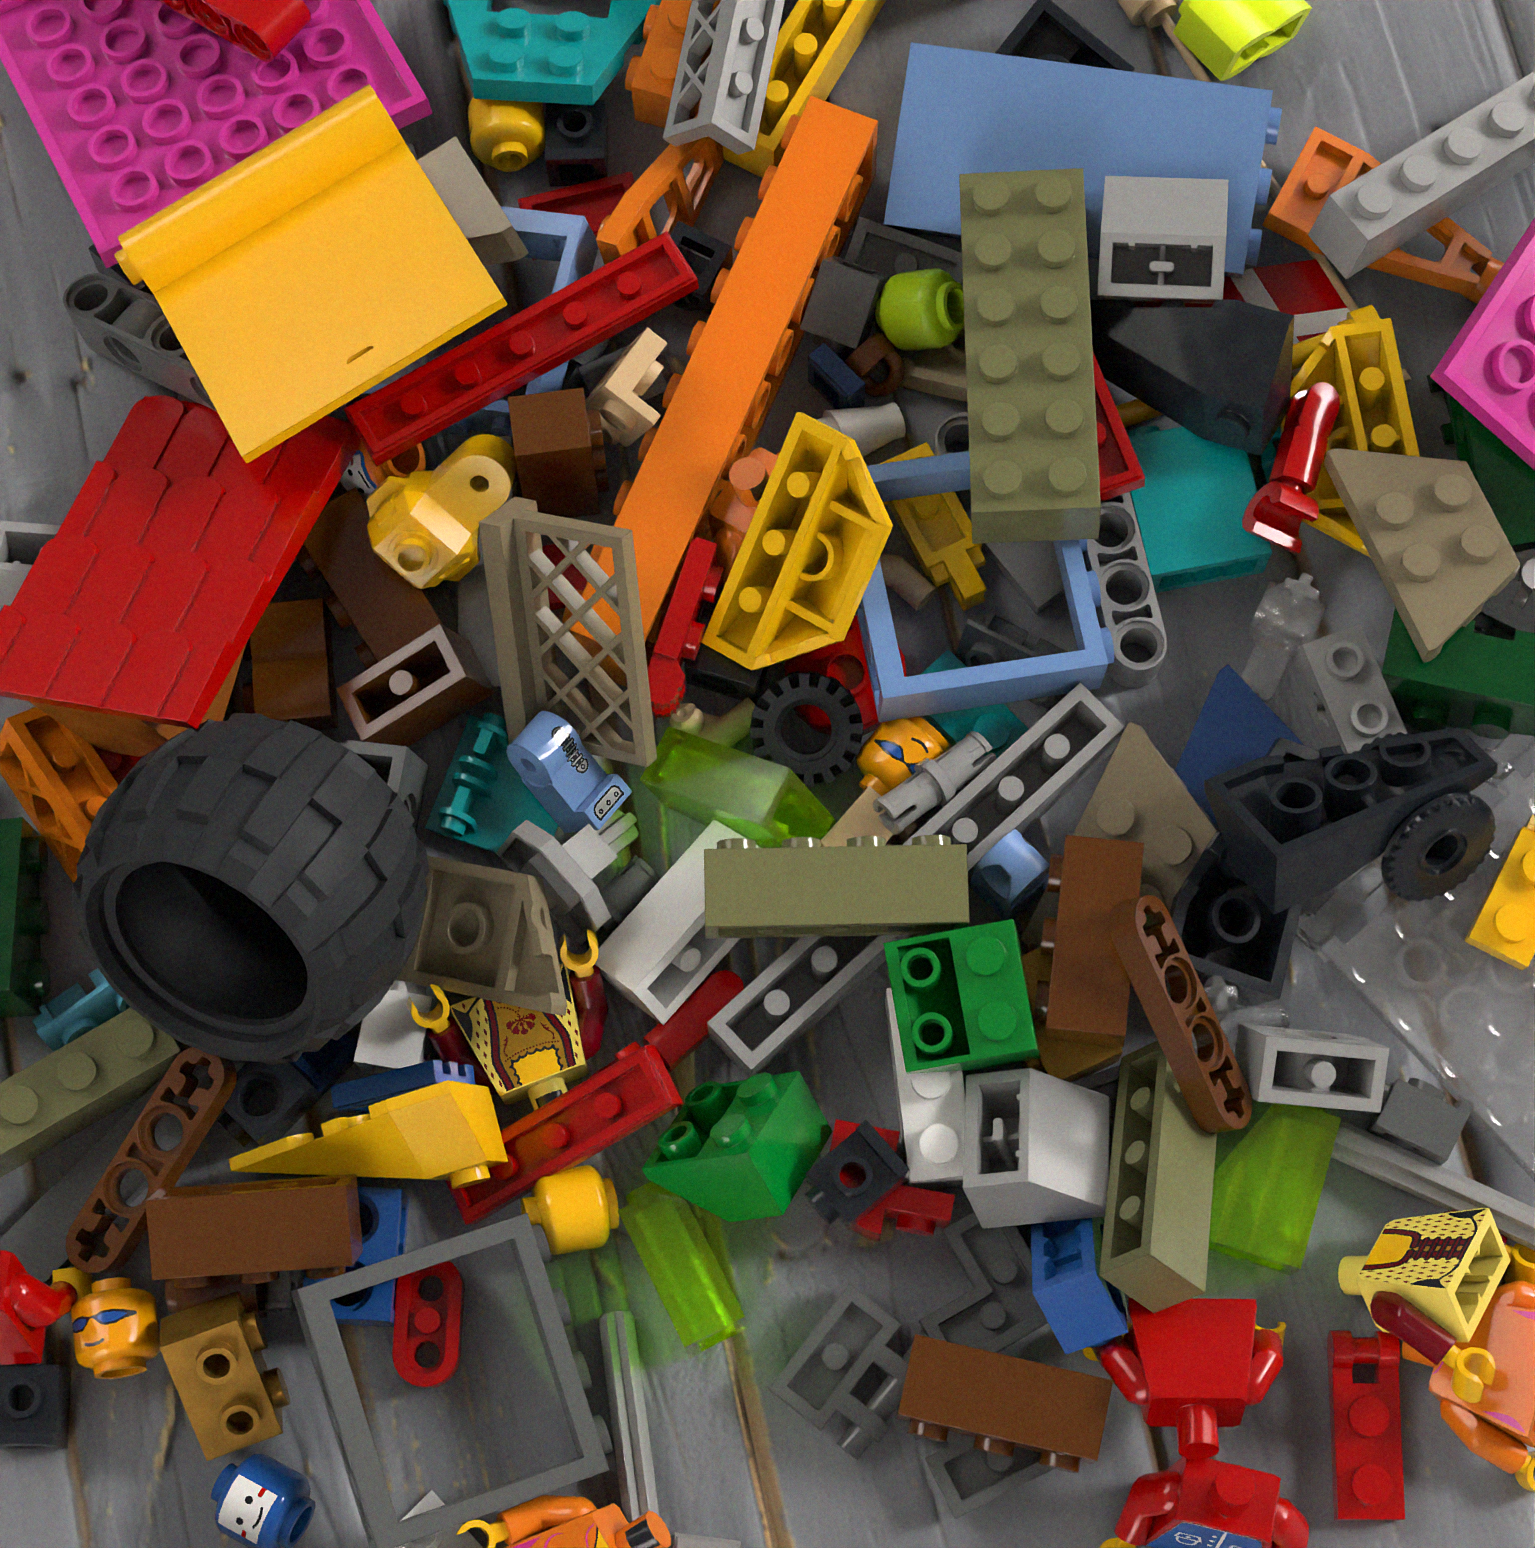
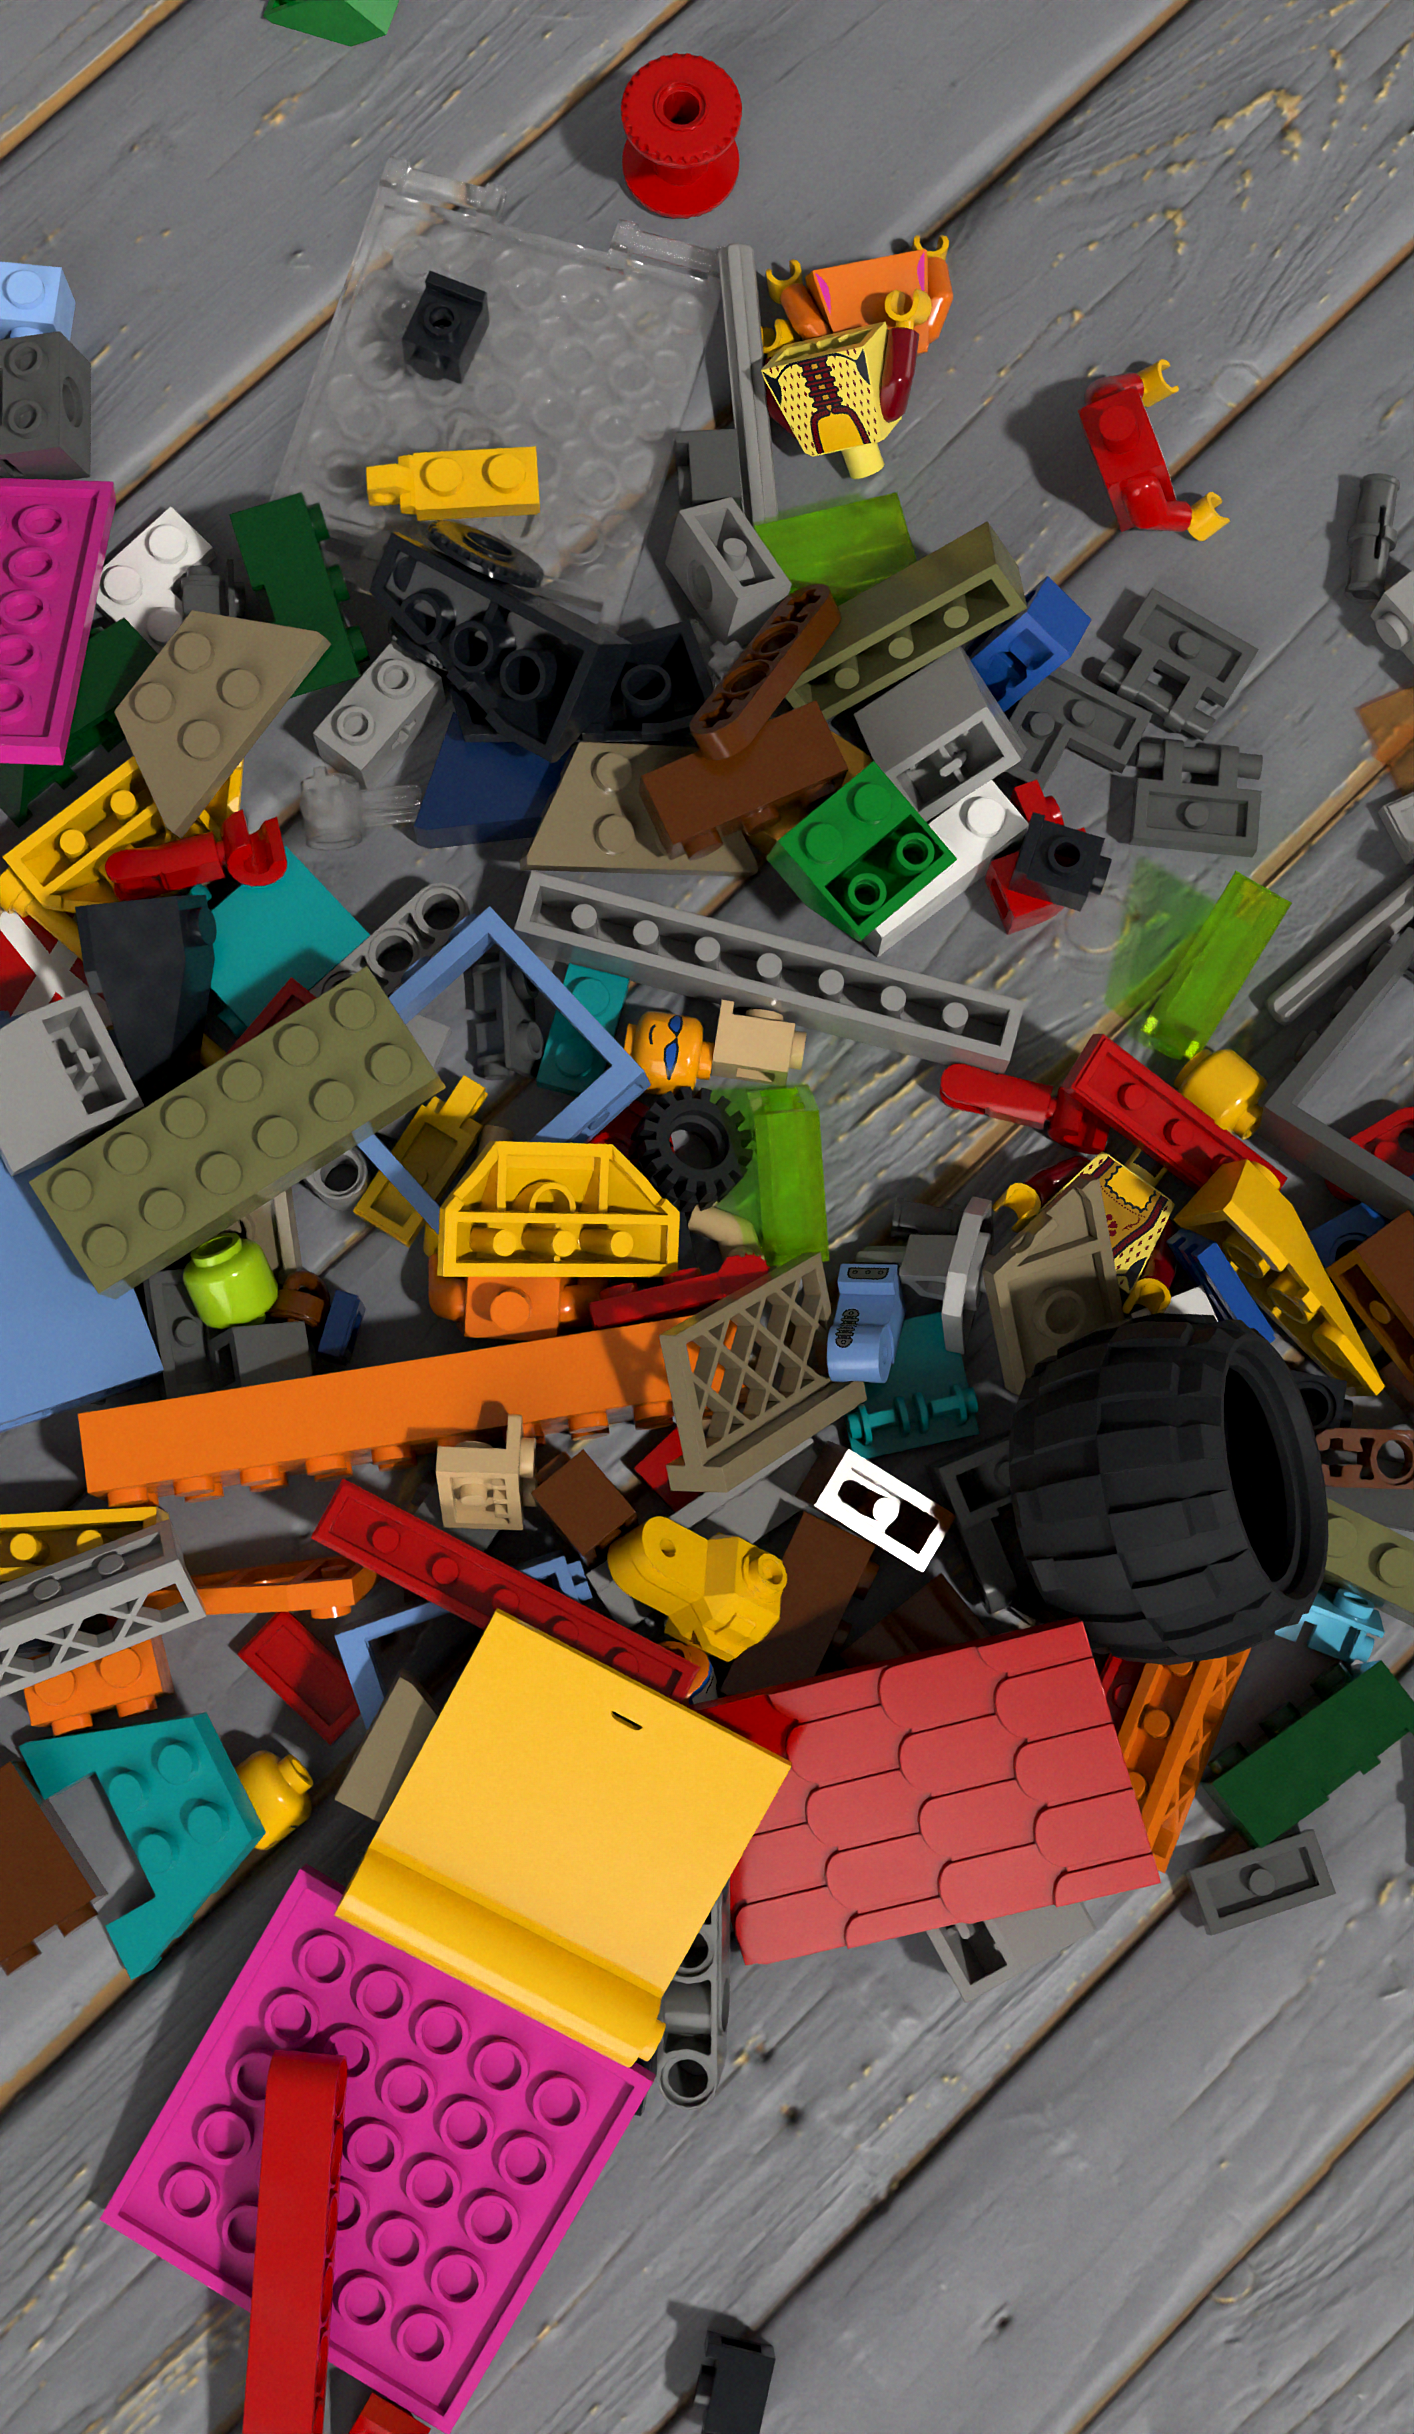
camera: 130 degrees left, 5 degrees up
black brick [545,99,608,187] -> none
white brick [594,819,761,1025] -> none
green slope [642,1071,833,1222] -> none
black brick [670,221,733,315] -> none
olive brick [704,835,969,939] -> none
white cone [816,402,905,458] -> none
light grey pin [873,731,996,835] -> none
reddish brown brick [896,1334,1114,1473] -> none
medium blue leg [969,829,1050,921] -> none
red torso [1083,1298,1287,1459] -> none
red plate [1327,1330,1405,1520] -> none

